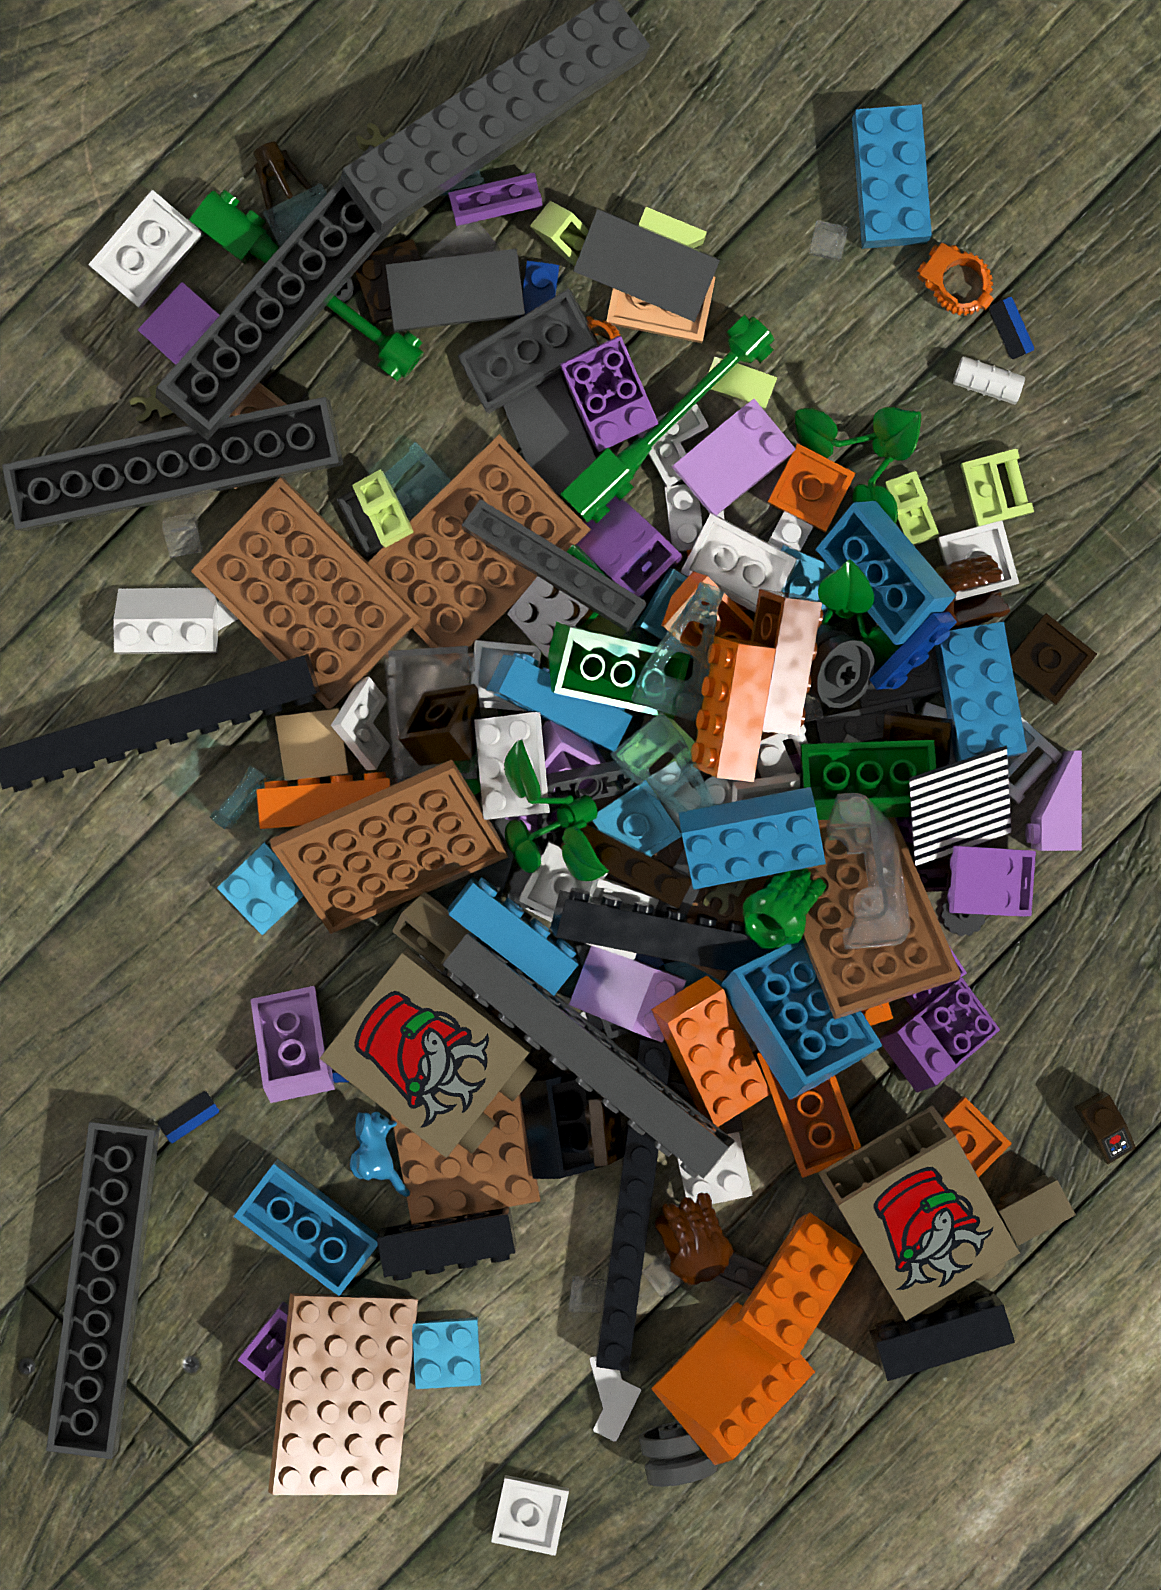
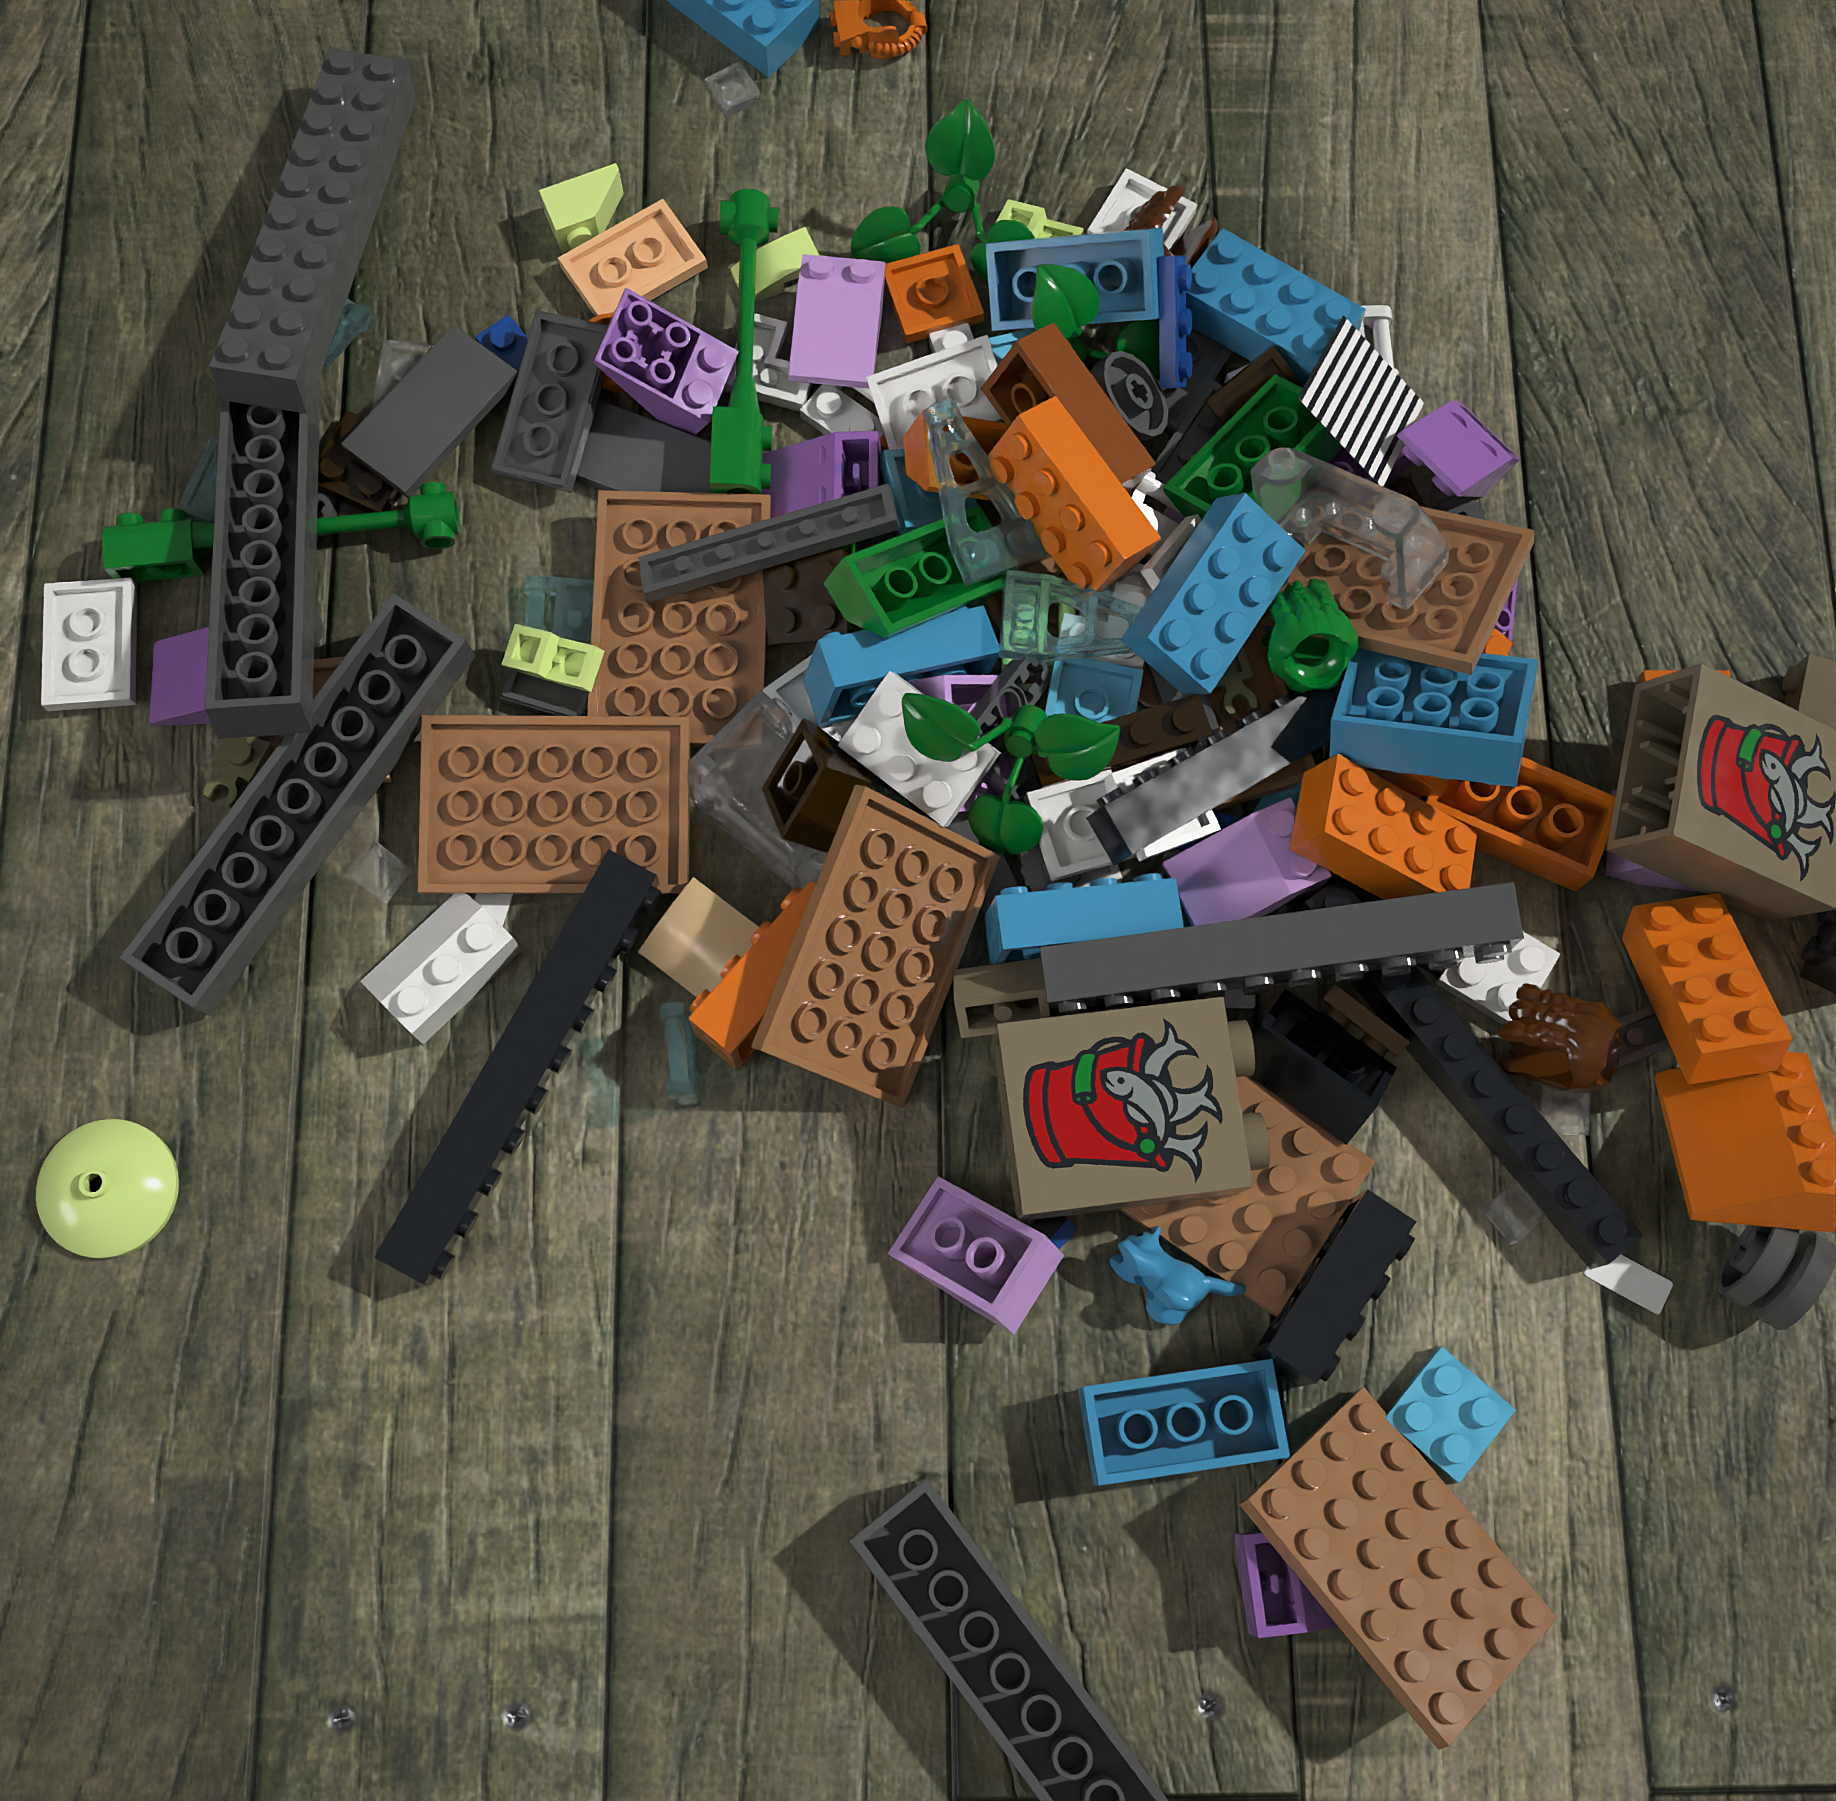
camera: 50 degrees left, 15 degrees down
black sticker [158,1091,219,1143] -> none
medium azure plate [217,842,304,935] -> none
dark brown plant [253,141,314,230] -> none
white plate [331,677,390,770] -> none
medium lavender hinge [448,172,543,226] -> none
white plate [491,1475,569,1556] -> none
yellowish green slope [530,201,589,267] -> none
dark grey tile [573,208,721,322] -> none
white sticker [593,1379,641,1442] -> none
medium lavender slope [879,977,1000,1093] -> none
white axle [953,356,1025,405] -> none
yellowish green plate [960,449,1034,527] -> none
black sticker [989,297,1034,360] -> none
dark brown plate [1010,613,1097,706] -> none
lavender slope [1025,751,1082,851] -> none
dark brown slope [1074,1091,1136,1164] -> none

